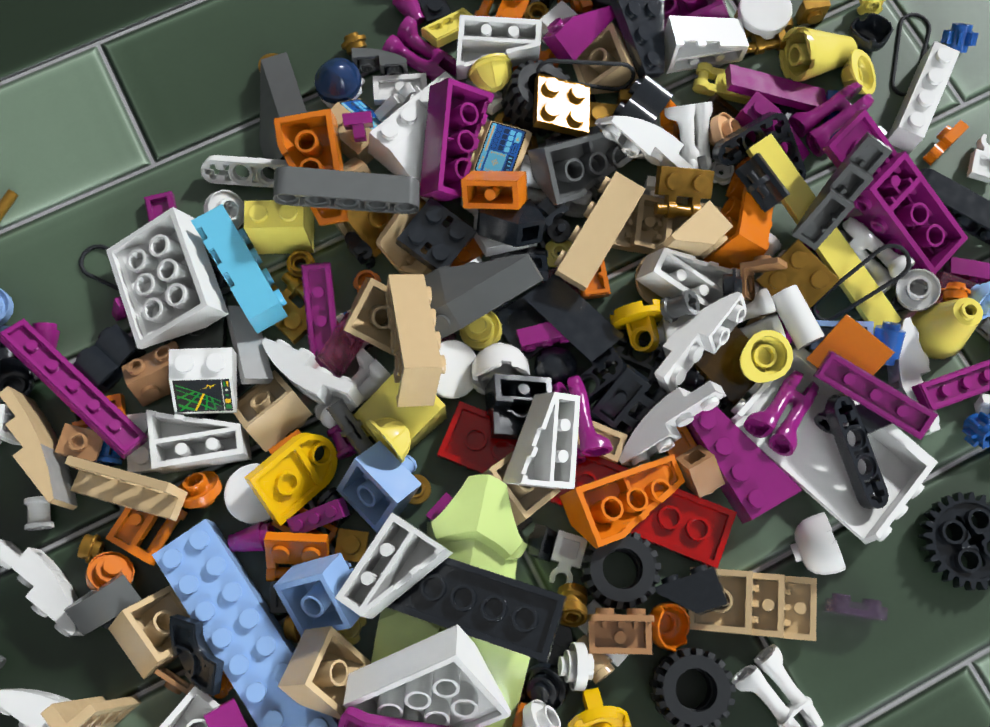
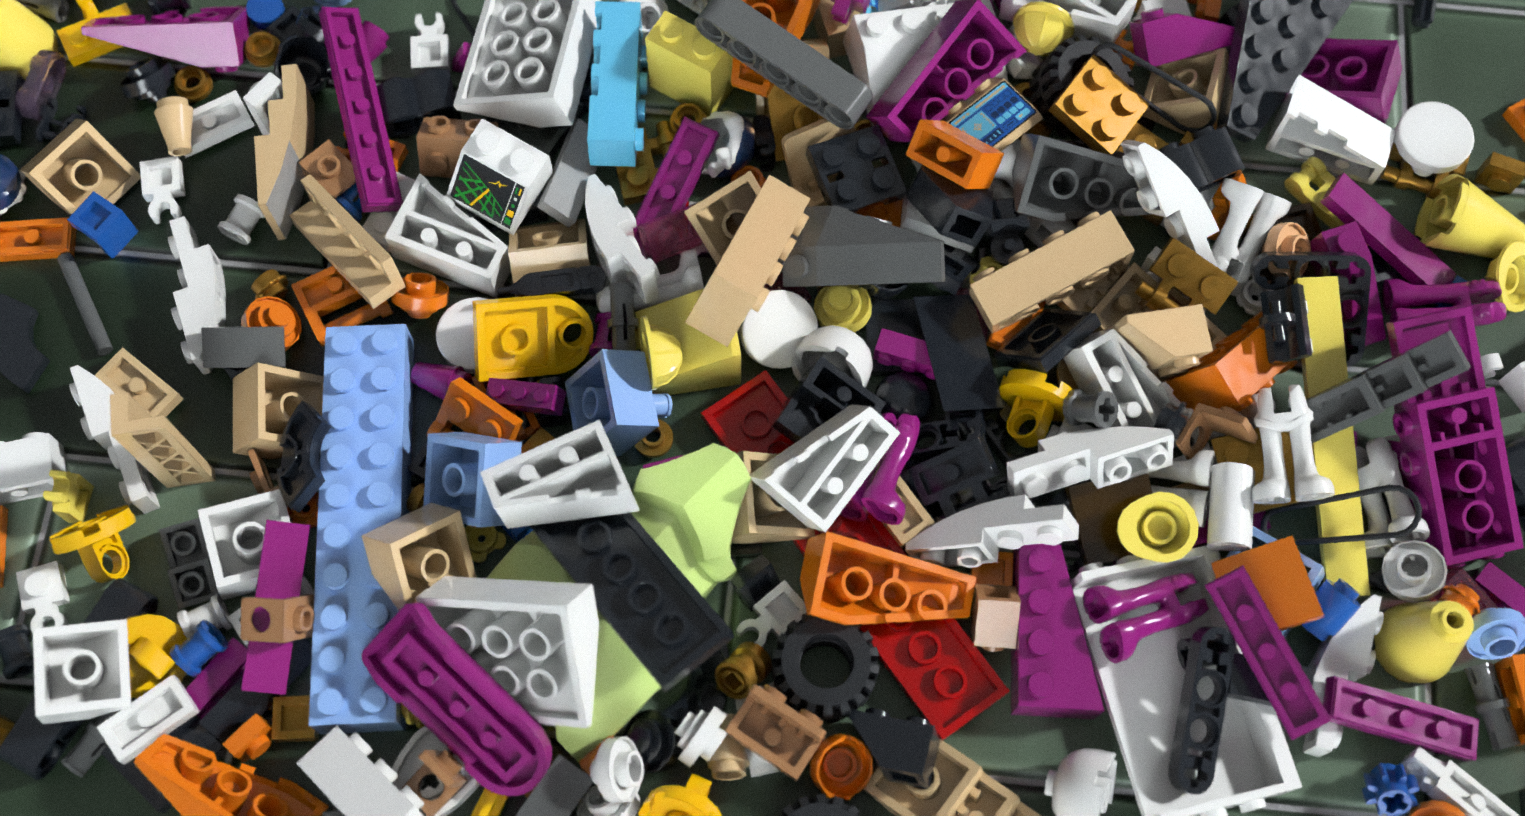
camera: 35 degrees right, 5 degrees down
none -> tan plate [94,347,183,417]
none -> white plate [410,13,450,76]
none -> black piece [497,265,606,297]
none -> white hair [701,111,755,179]
none -> black tile [993,308,1101,373]
none -> white piece [1252,384,1335,504]

